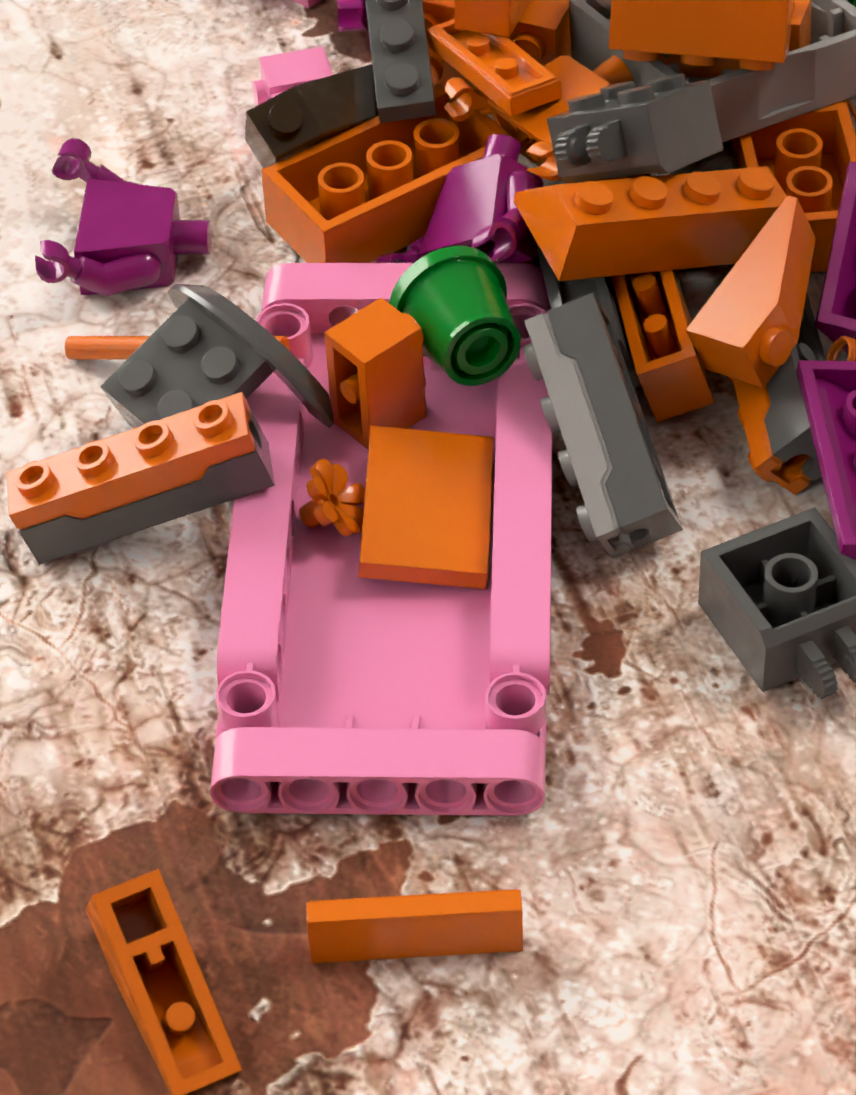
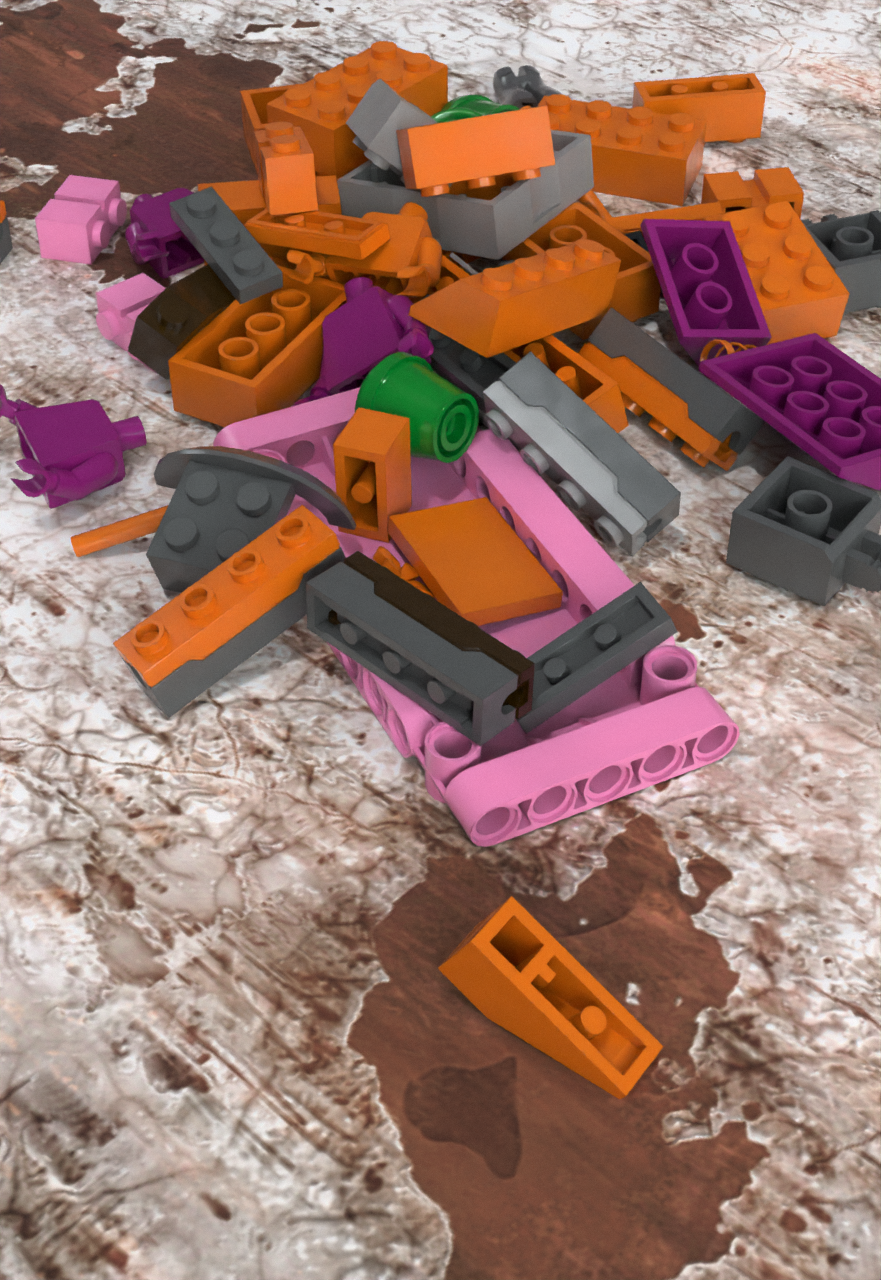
camera: 30 degrees left, 5 degrees down
orange tile [306,889,523,964] -> none
dark grey hinge [547,73,723,184] -> none
orange slope [686,195,816,388] -> none
none -> dark grey piece [306,551,535,746]
none -> dark grey plate [516,582,678,734]

